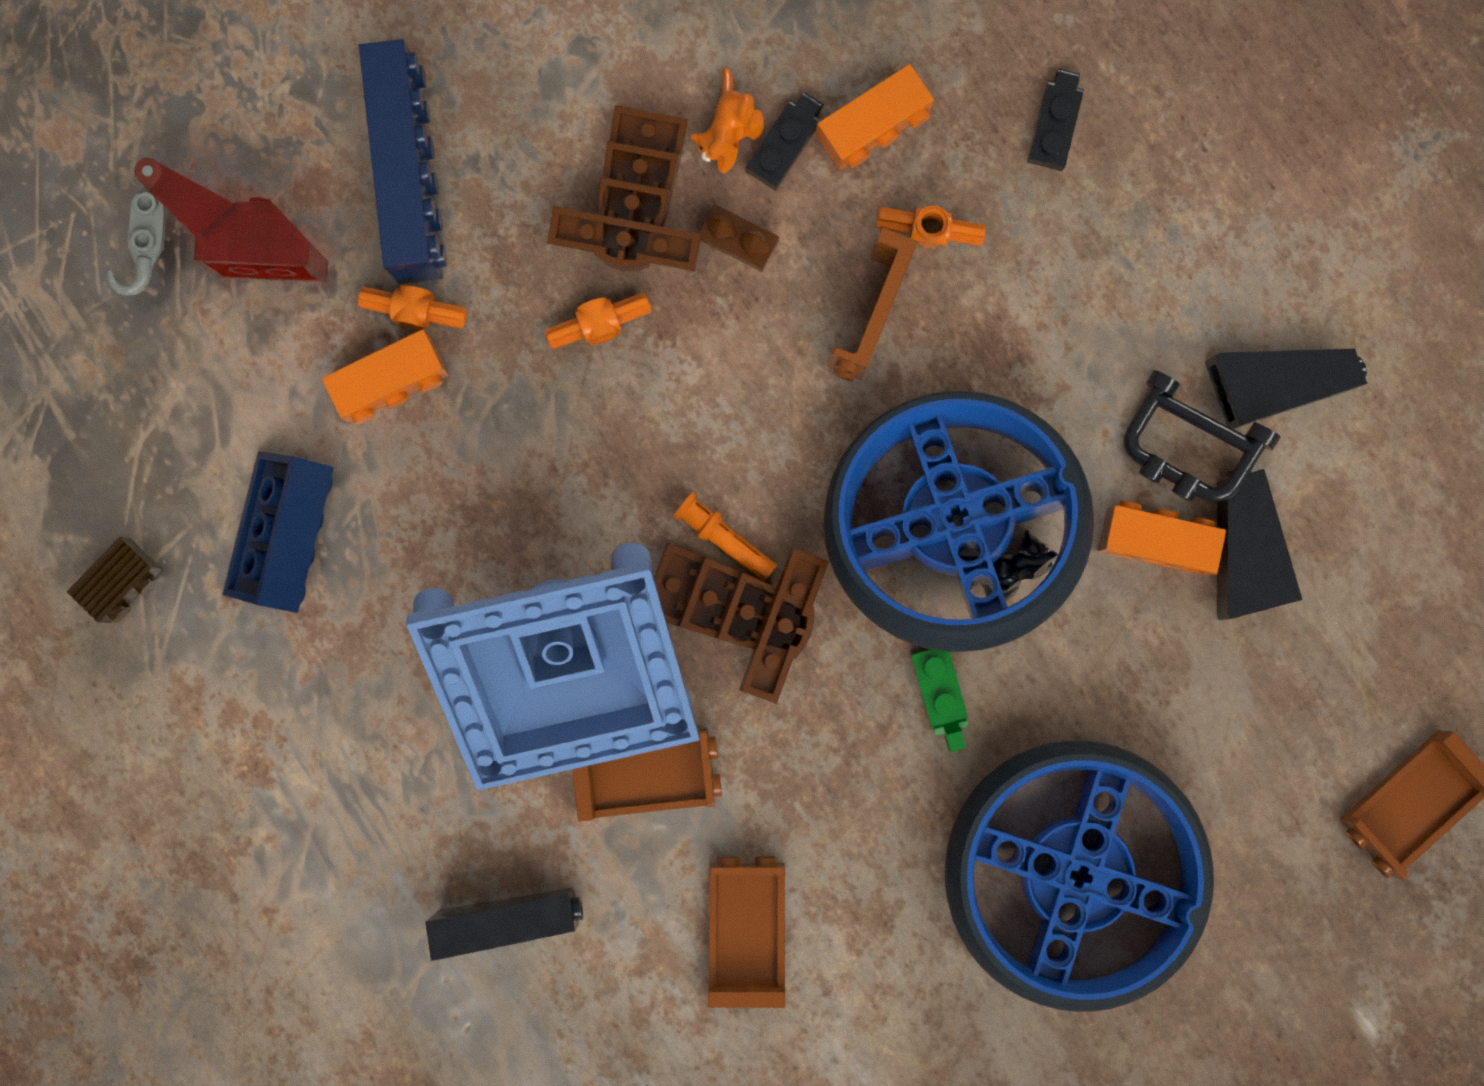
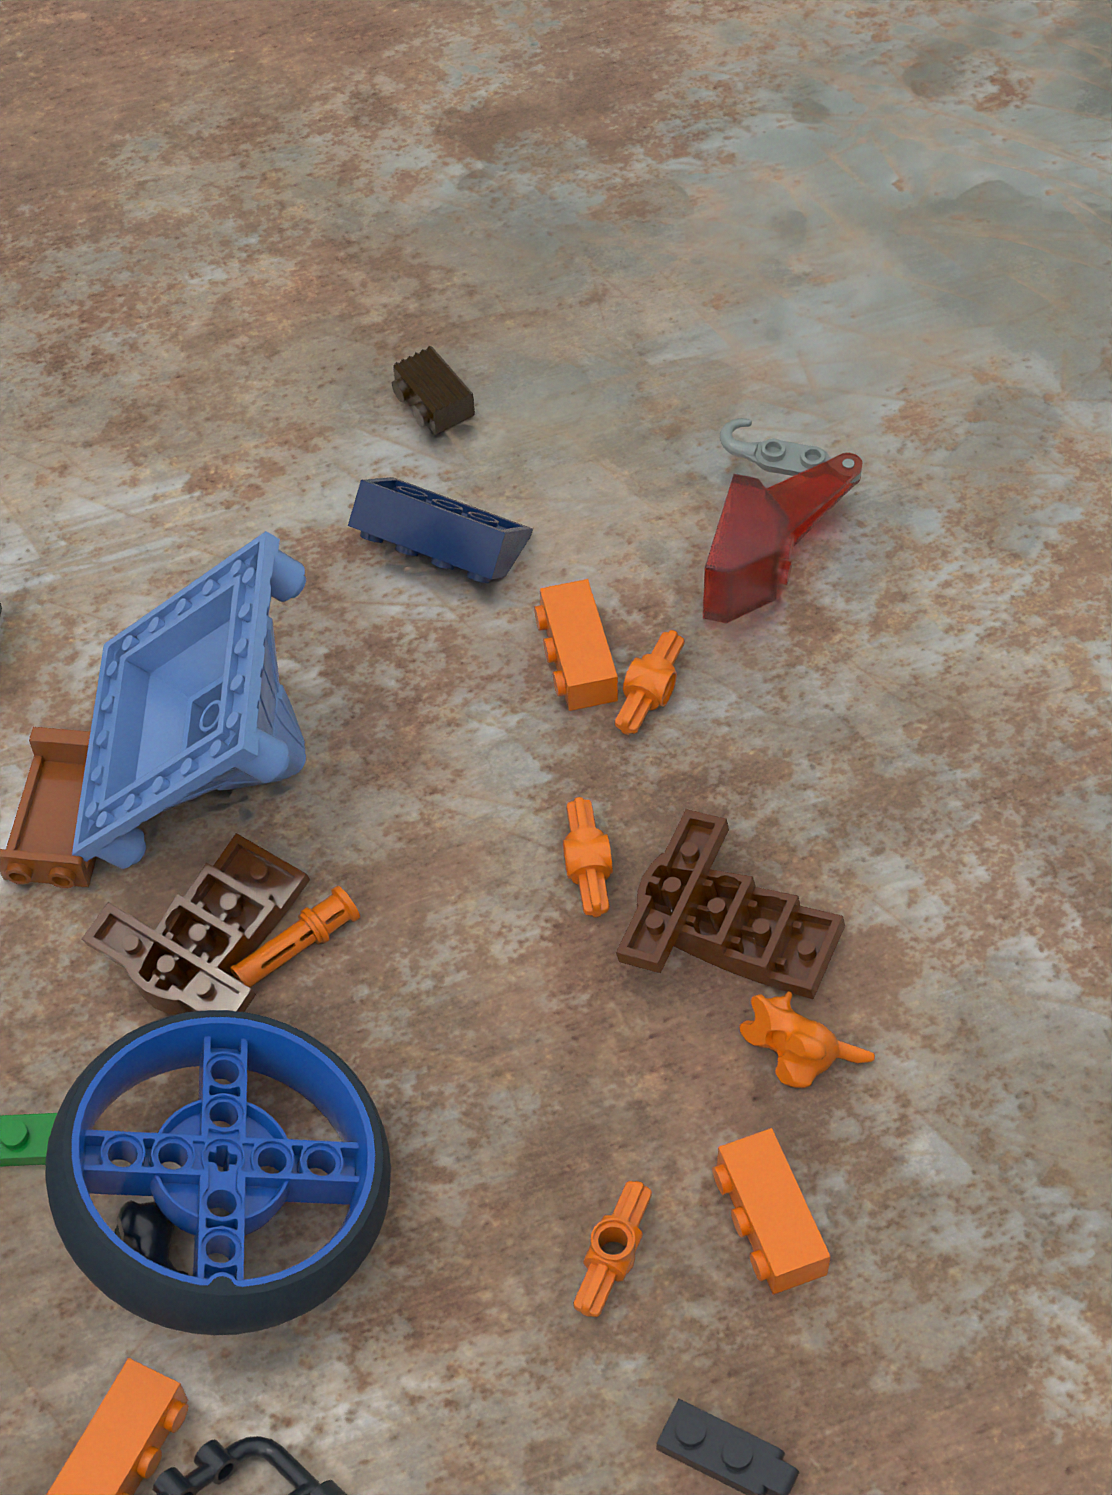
camera: 105 degrees right, 30 degrees down
dark blue brick [358,39,447,284] -> none
reddish brown tile [699,204,779,272] -> none
black hinge [745,92,824,191] -> none
dark orange panel [828,227,918,382] -> none

